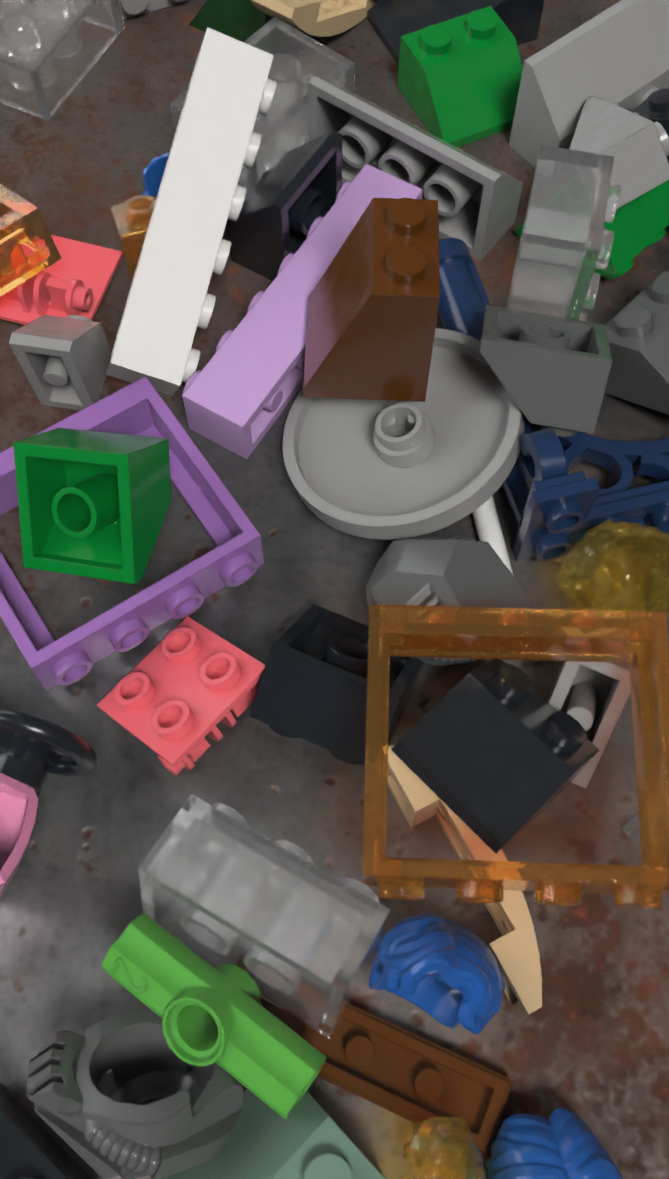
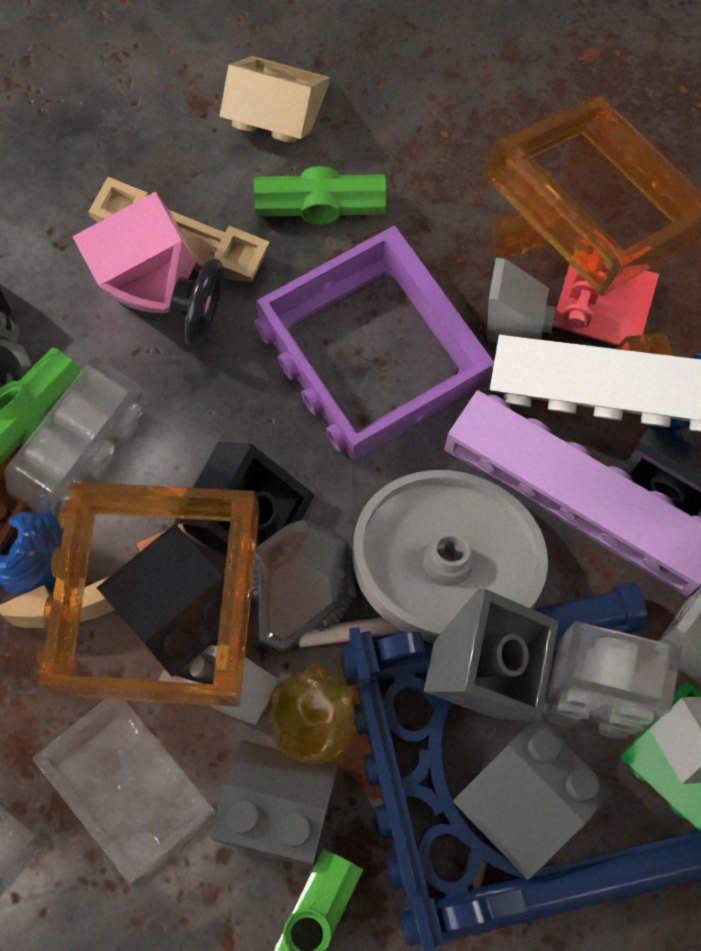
camera: 90 degrees right, 5 degrees up
green slope [13,428,171,584] -> none
coral hinge [97,616,265,776] -> none
reddish brown slope [303,198,440,402] -> none

